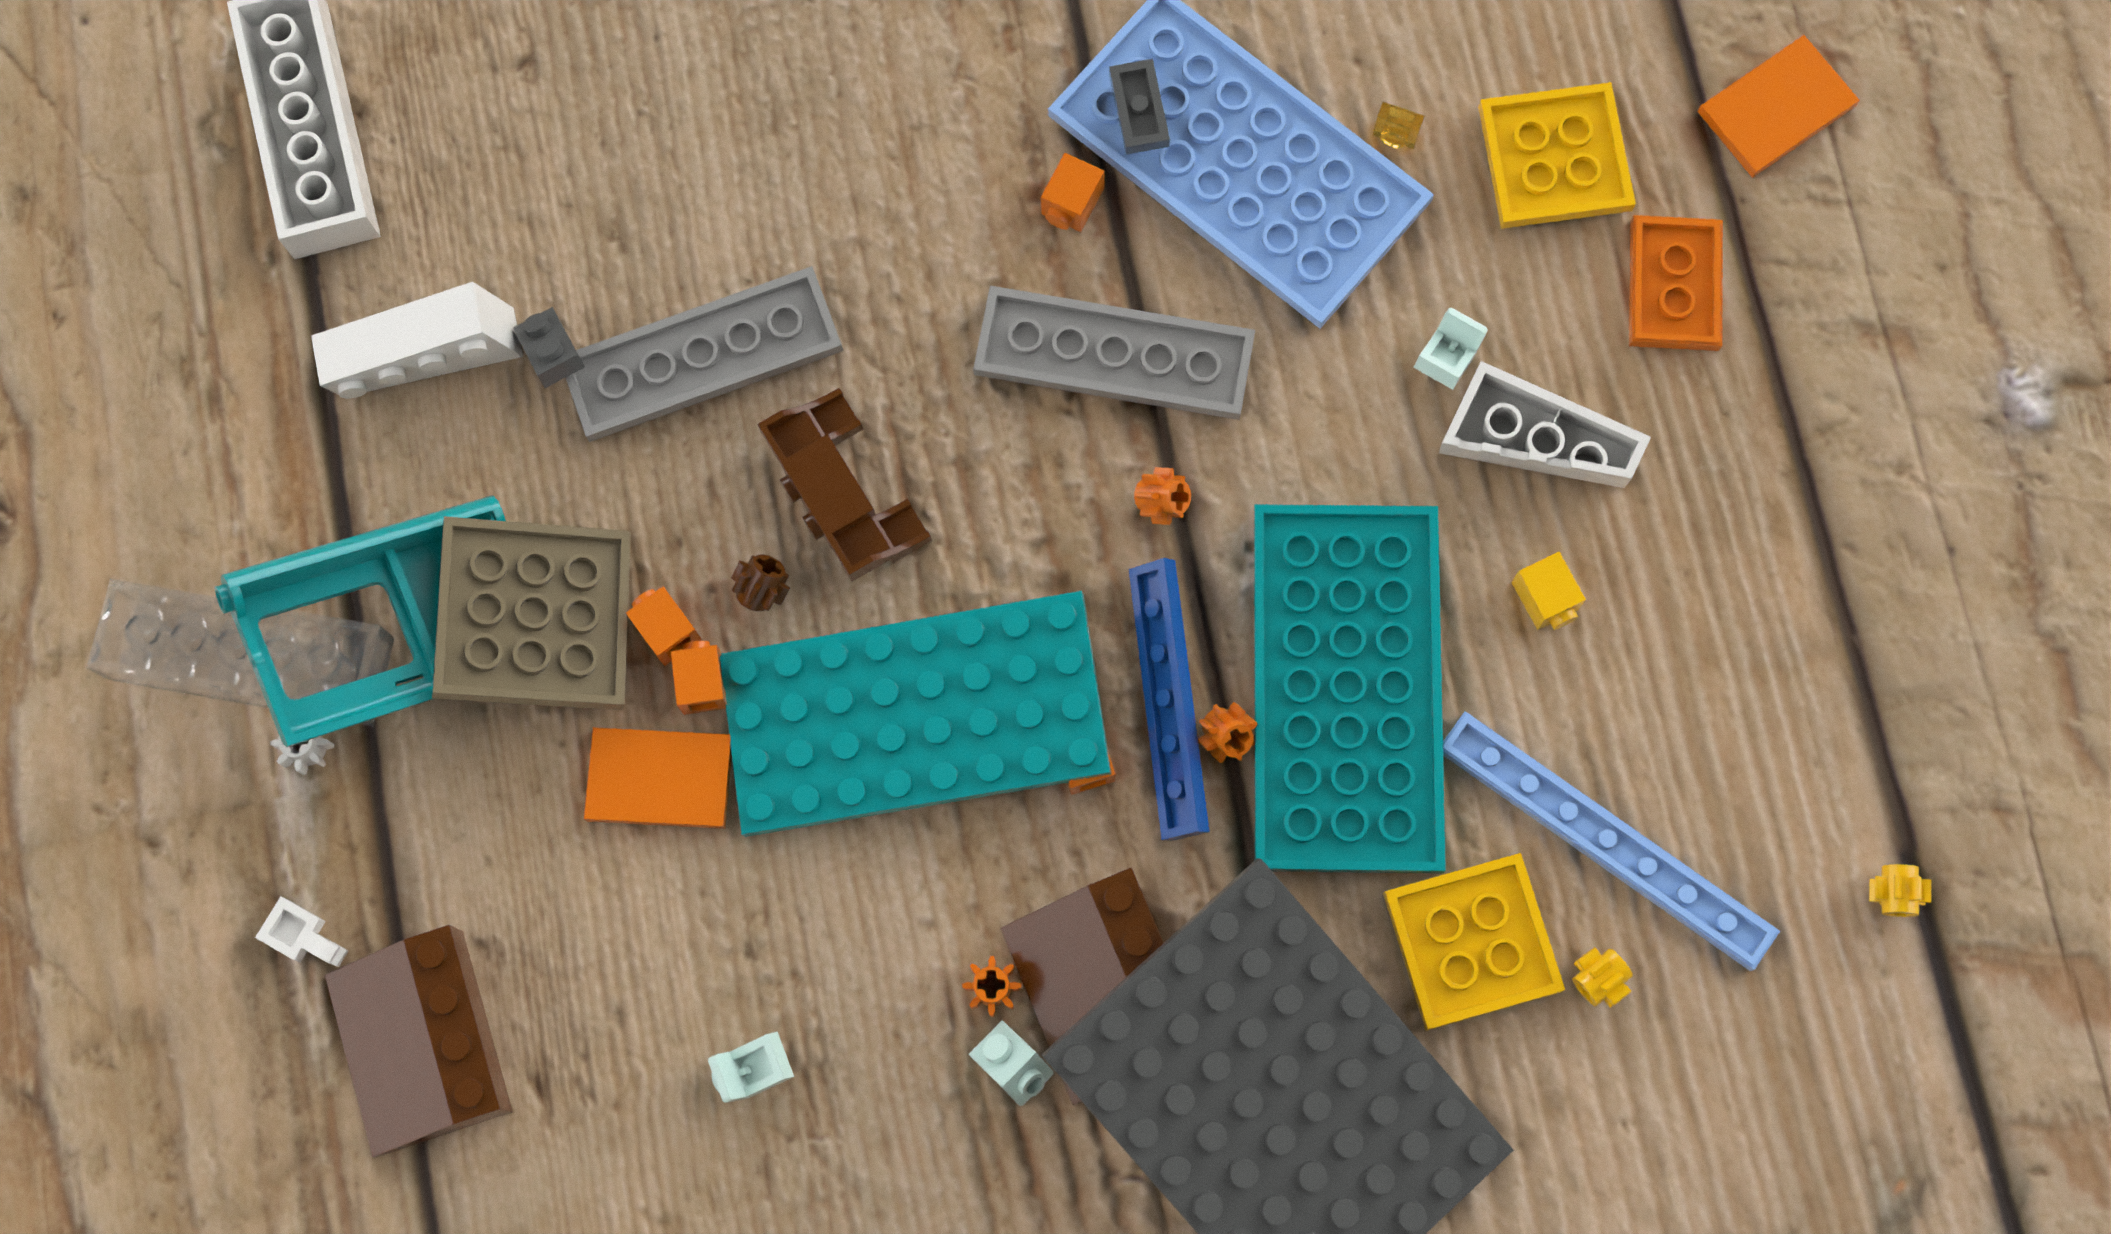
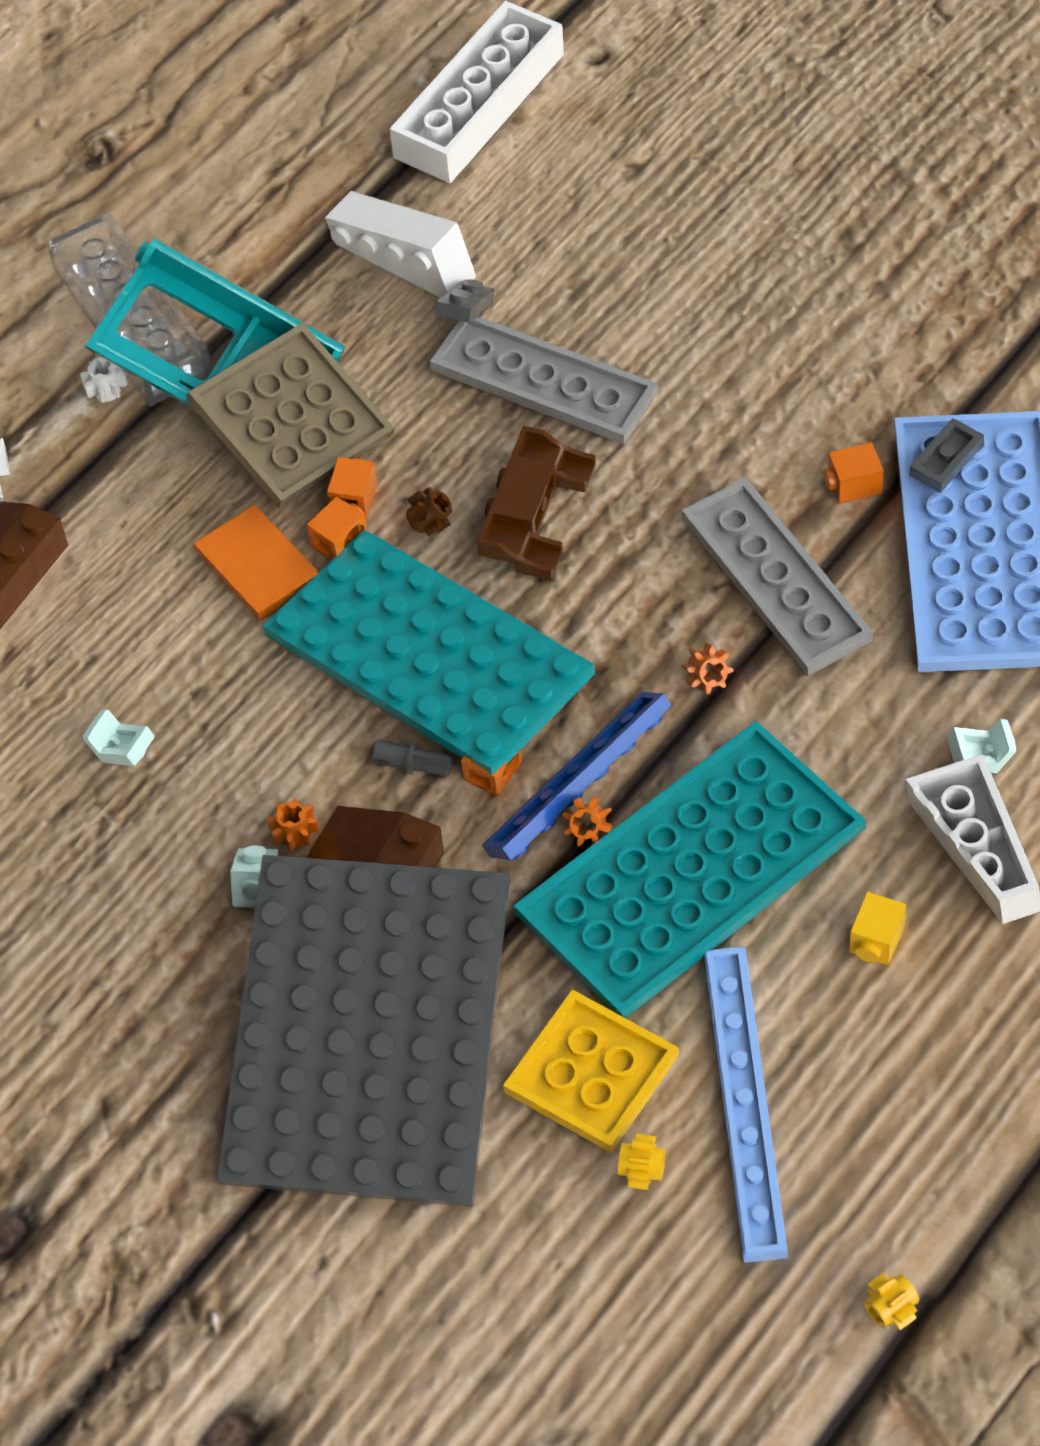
camera: 50 degrees right, 20 degrees down
none -> dark grey axle [373,739,453,776]

